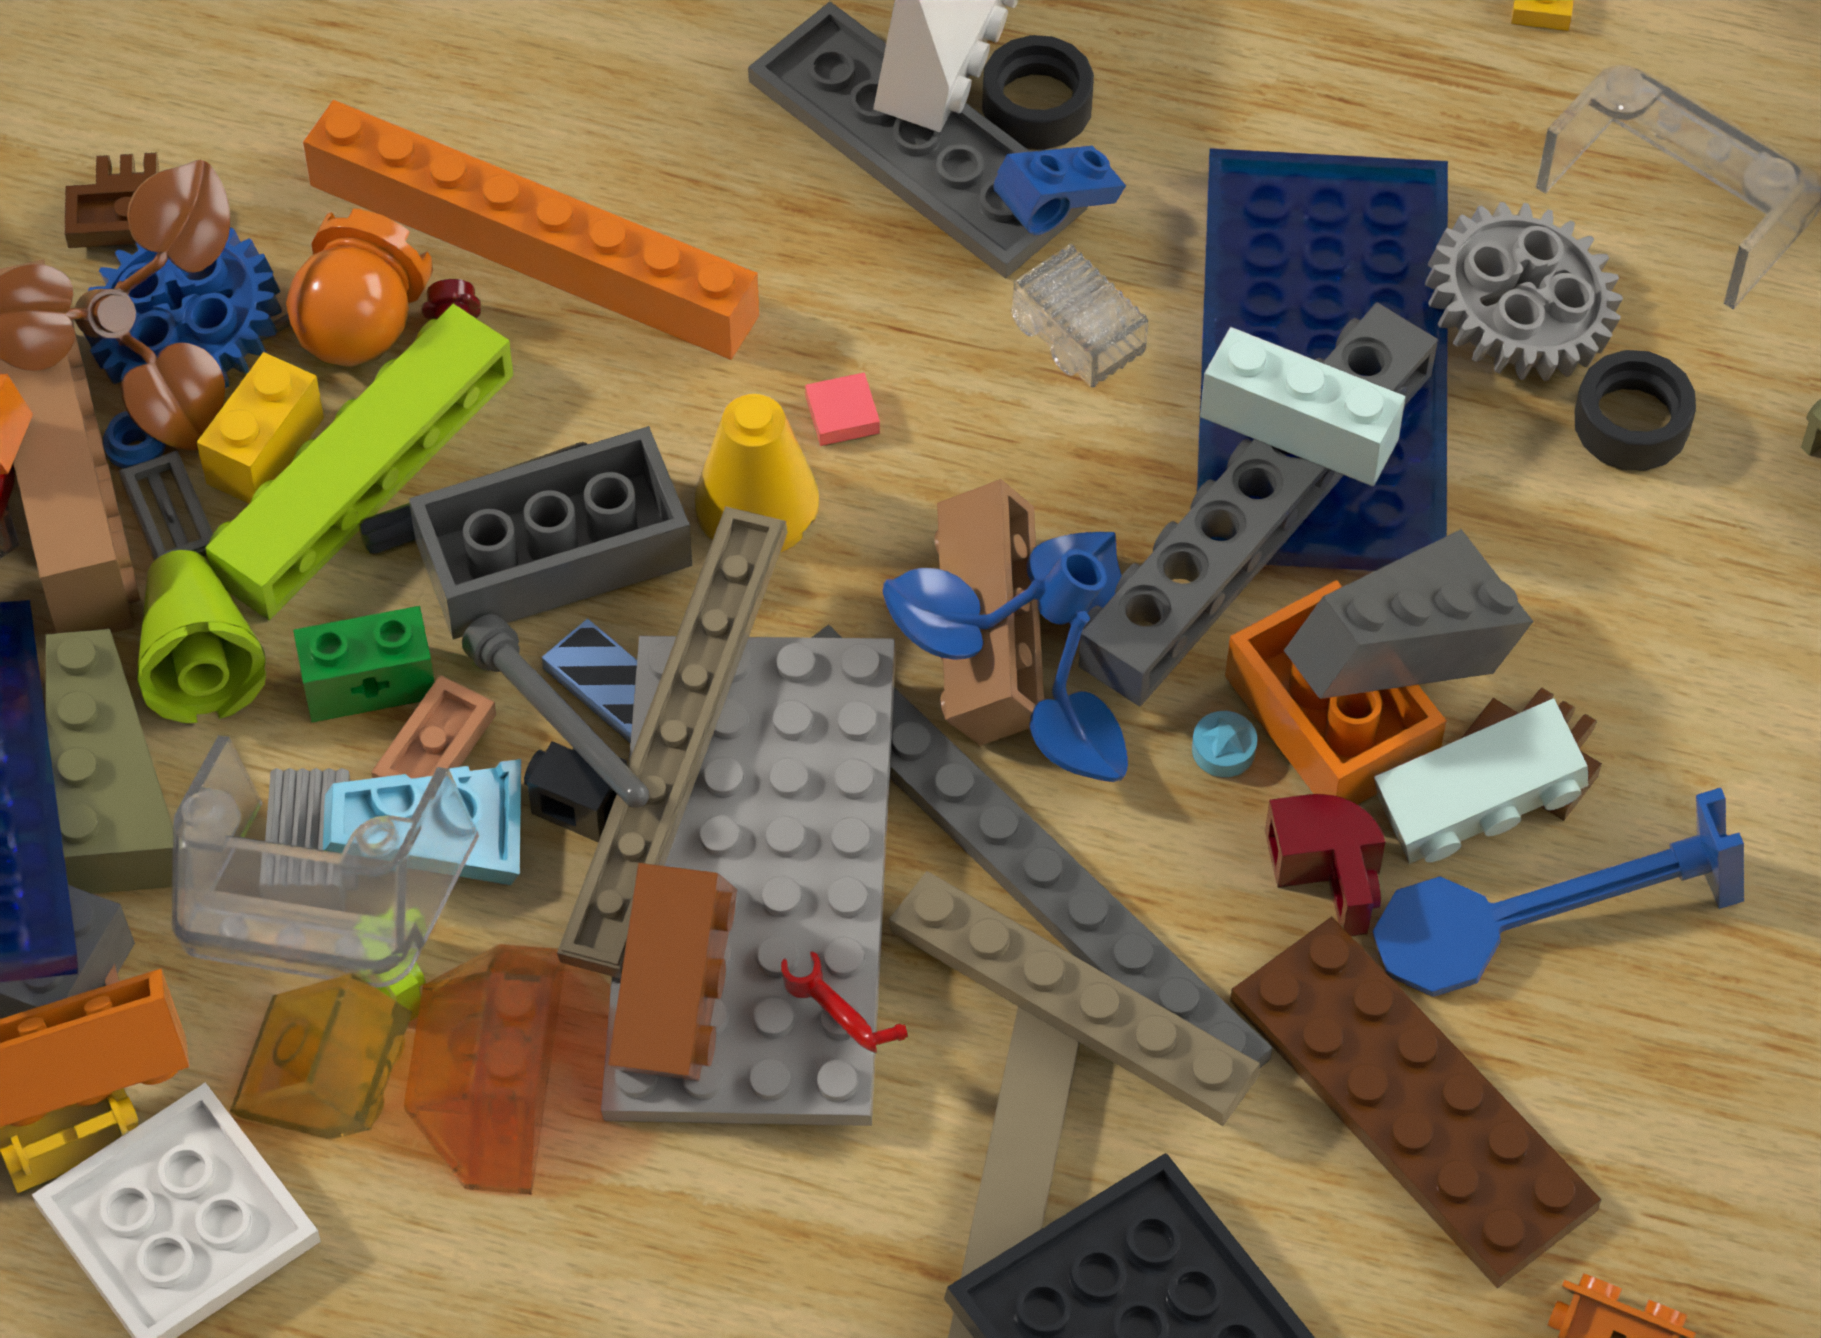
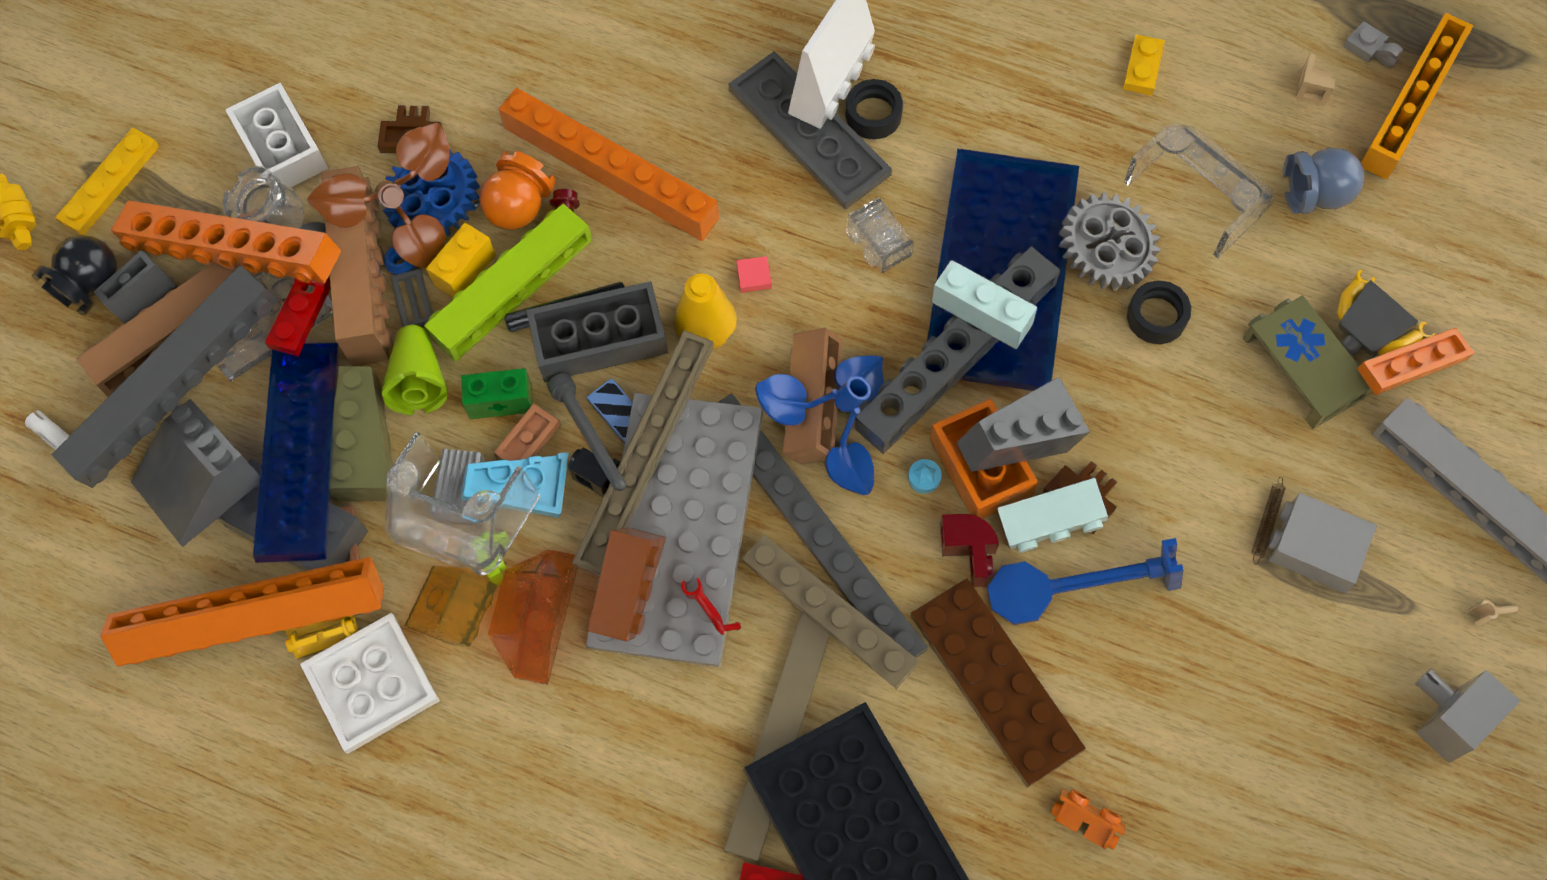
camera: 10 degrees right, 10 degrees up
blue plate [993,145,1126,235] -> none

